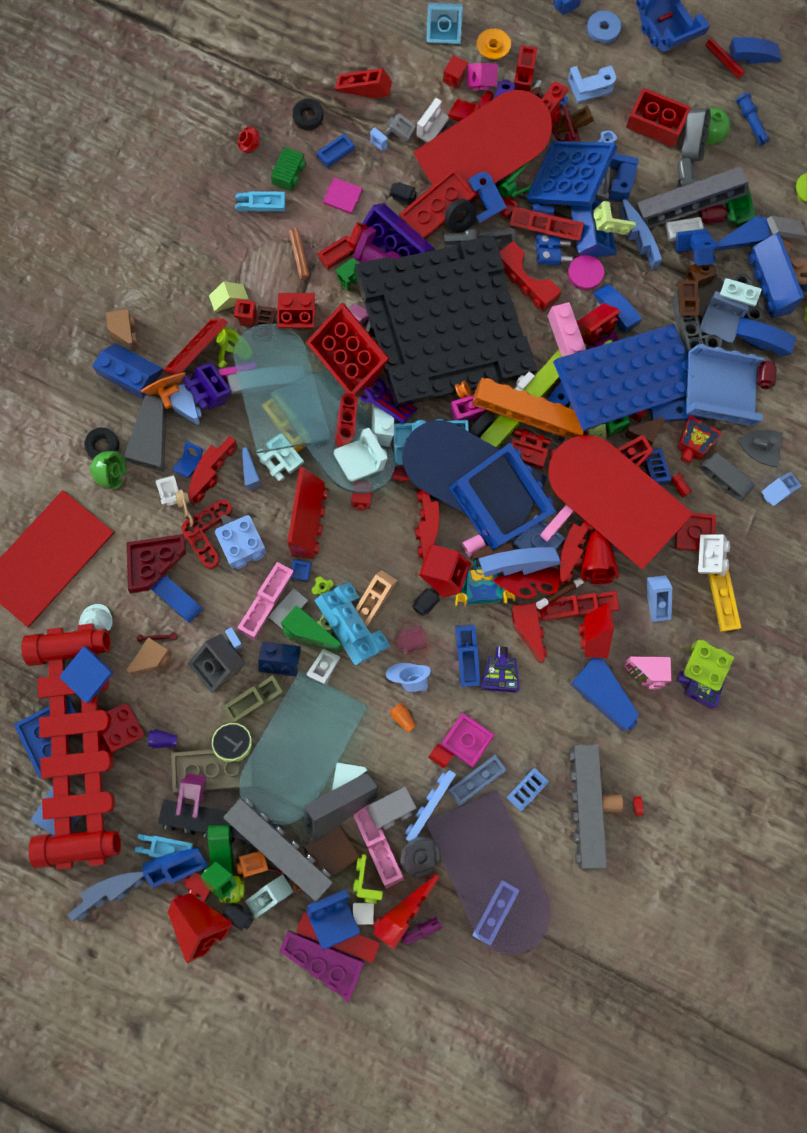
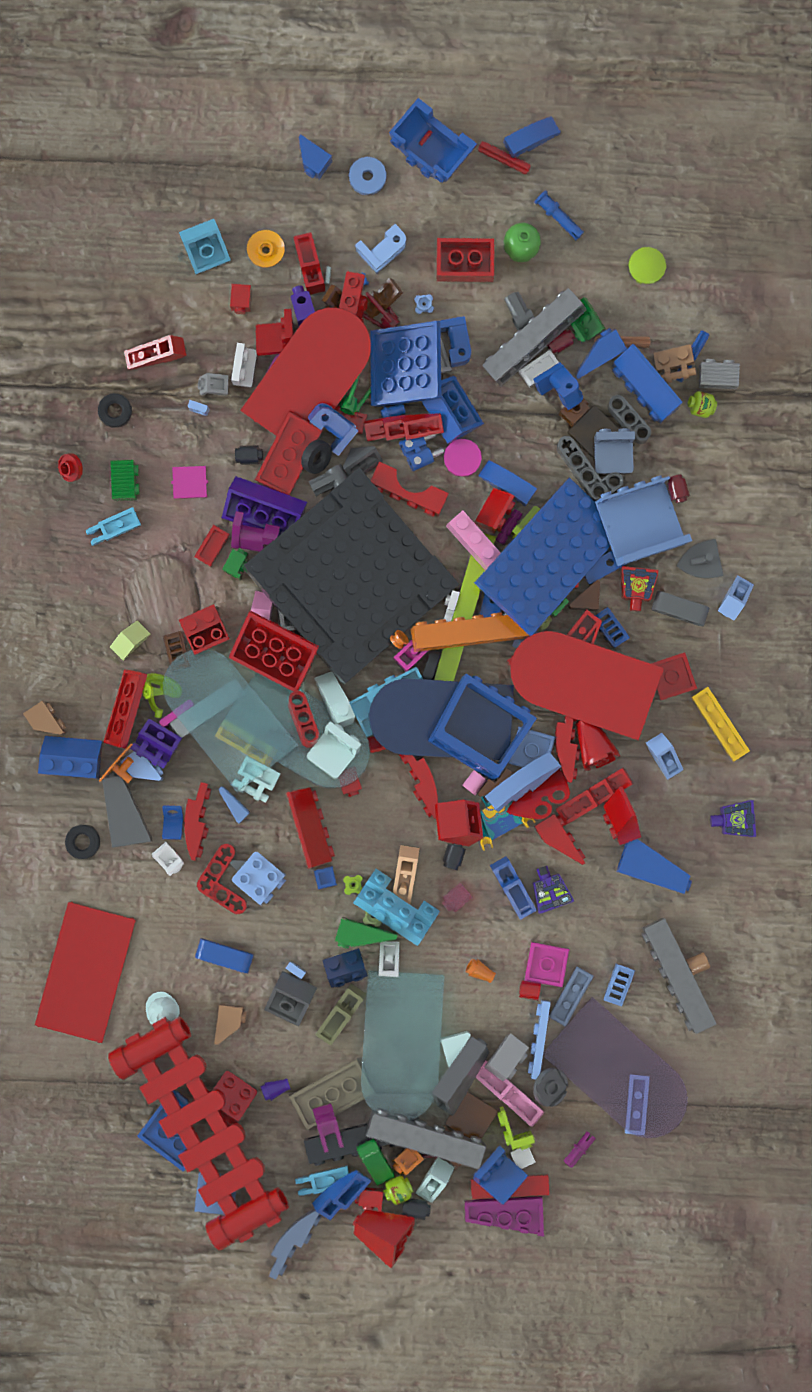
camera: 25 degrees left, 10 degrees up
blue tile [59,646,114,703] -> none
bright green cylinder [90,451,126,489] -> none
dark red plate [126,534,186,594] -> none
dark red hinge [137,632,178,642] -> none
tan plate [175,489,193,527] -> none
green brick [201,861,237,900] -> none
black tile [212,723,252,763] -> none
red brick [234,299,257,327] -> none
bright pink slope [237,562,294,641] -> none
light grey tile [268,588,308,629] -> none
nougat axle [289,228,309,279] -> none
blue tile [317,134,355,168] -> none
red gear [348,222,369,246] -> none
dark purple flag [361,379,418,424] -> none
red wedge [372,874,439,949] -> none
light blue piece [386,663,431,692] -> none
dark pink brick [467,63,498,91] -> none
red plate [511,428,551,468] -> none
reddish brown bar [536,577,583,609] -> none
bright pink beam [540,505,574,542] -> none
yellowish green bracket [593,201,636,235] -> none
medium blue slope [619,199,662,270] -> none
bright pink slope [623,657,671,690] -> none
red tile [633,796,644,817] -> none
red pin [671,473,692,498] -> none
reddish brown slope [678,280,700,317] -> none
dark grey beam [682,108,711,161] -> none
lime bracket [683,640,734,691] -> none
white bracket [698,535,730,576] -> none
light aqua bracket [720,278,762,306] -> none
blue slope [736,318,796,357] -> none
light grey tile [767,216,807,239] -> none

